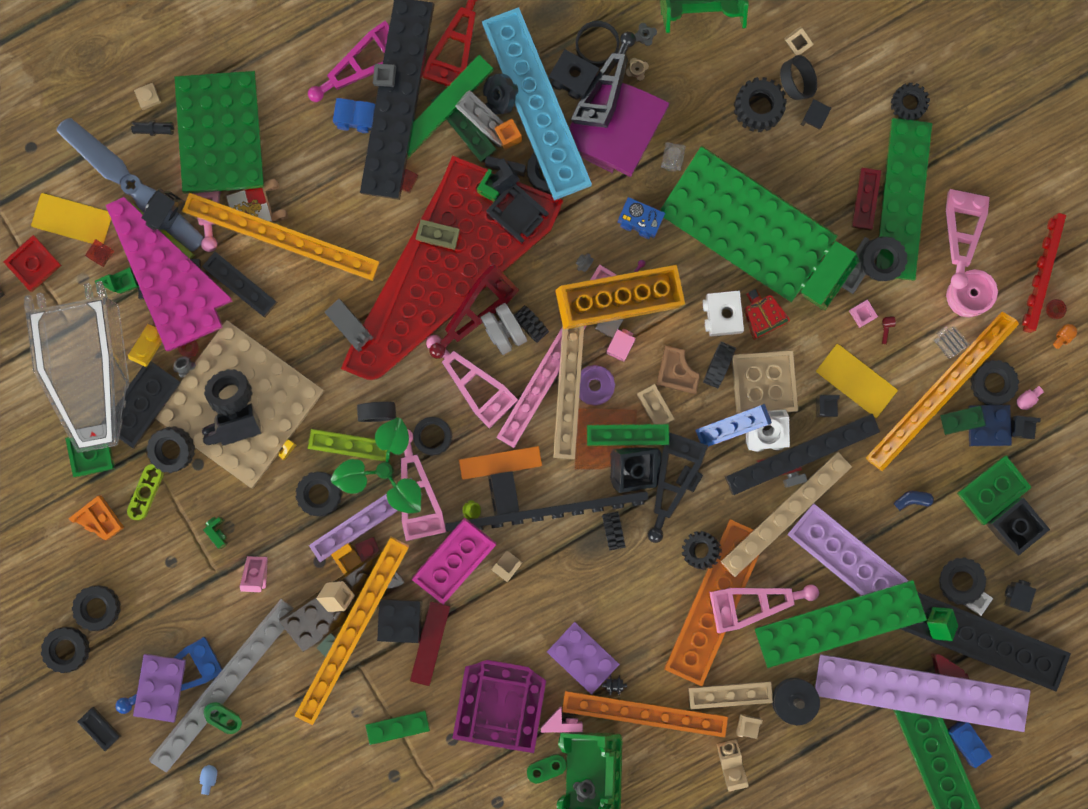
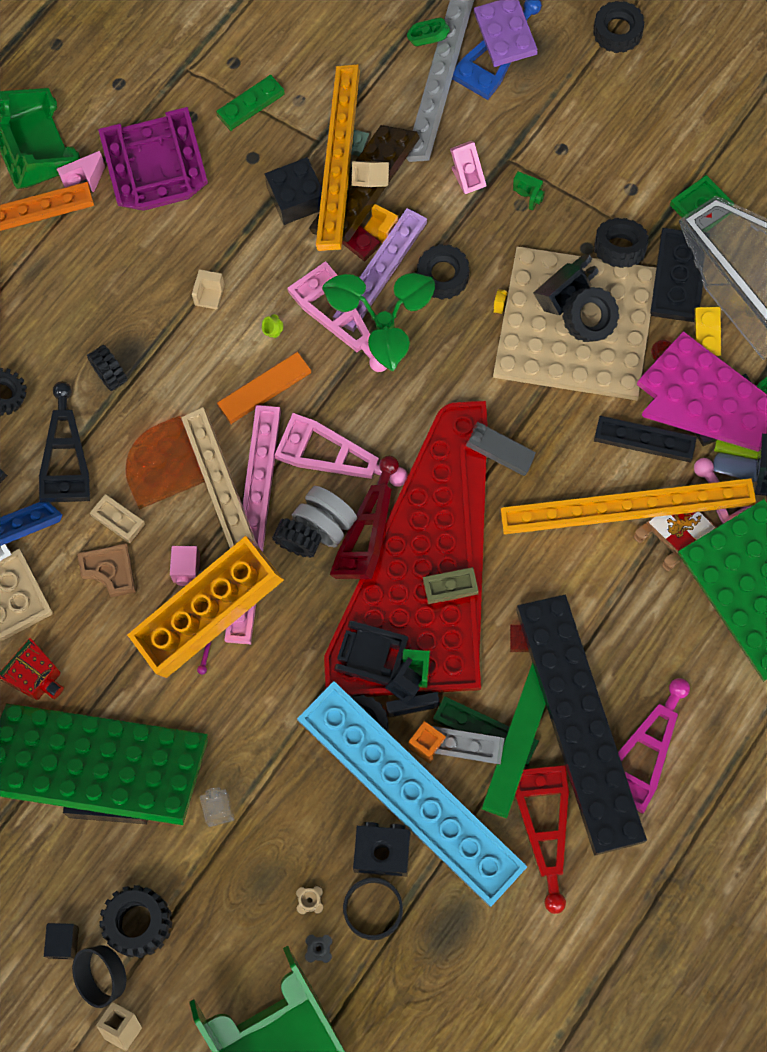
camera: 155 degrees right, 15 degrees down
orange wing [68,495,124,540] -> none
black tyre [72,585,121,631] -> none
lime beam [127,464,164,520] -> none
dark grey plate [173,356,196,377] -> none
lime tile [308,429,387,461] -> none
blue brick [333,98,375,133] -> none
black tyre [357,402,396,422] -> none
dark grey plate [373,64,396,87] -> none
dark red tile [410,601,451,686] -> none
dark pink plate [412,518,496,604] -> none
black tyre [413,417,452,456] -> none
black plate [445,492,649,532] -> none
black plate [483,74,518,114] -> none
black hinge [488,471,519,516] -> none
green plate [527,754,566,784] -> none
medium lavender plate [547,622,620,694] -> none
magenta slope [569,83,670,177] -> none
black plate [571,31,636,128] -> none
dark grey plate [573,779,596,802] -> none
dark grey plate [576,253,594,272] -> none
medium lavender tile [579,365,615,406] -> none
green plate [587,424,669,446] -> none
black wheel [602,675,627,696] -> none
black slope [610,447,661,493] -> none
blue brick [618,197,665,239] -> none
black tile [675,465,703,493] -> none
white brick [703,291,744,336] -> none
black tyre [703,341,736,389] -> none

